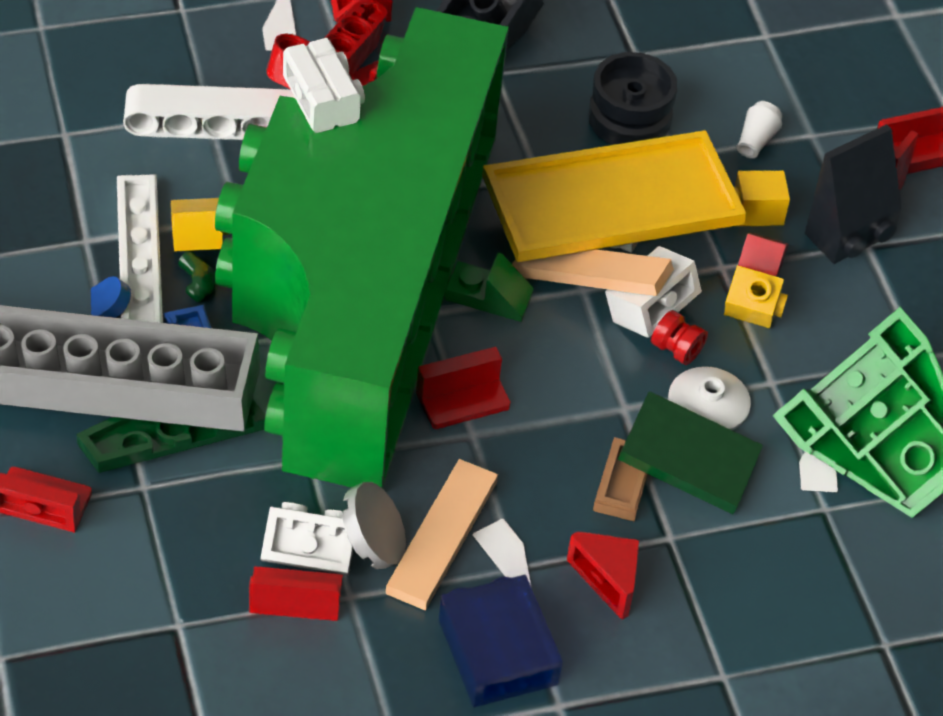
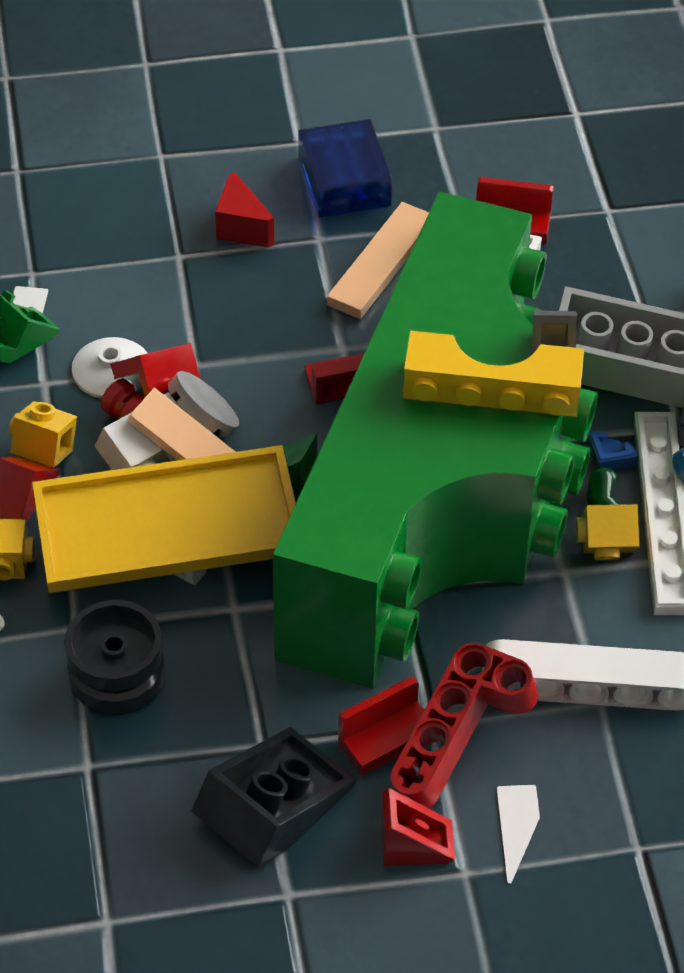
camera: 170 degrees left, 0 degrees up
white brick [283,38,365,133] -> none
white sticker [473,519,535,610] -> none
medium nougat tile [593,437,648,522] -> none
dark green tile [617,391,763,515] -> none
none -> red panel [110,343,201,397]
none -> light grey tile [168,371,239,438]
none -> yellow arch [403,331,584,417]
none -> dark grey tile [531,310,577,354]

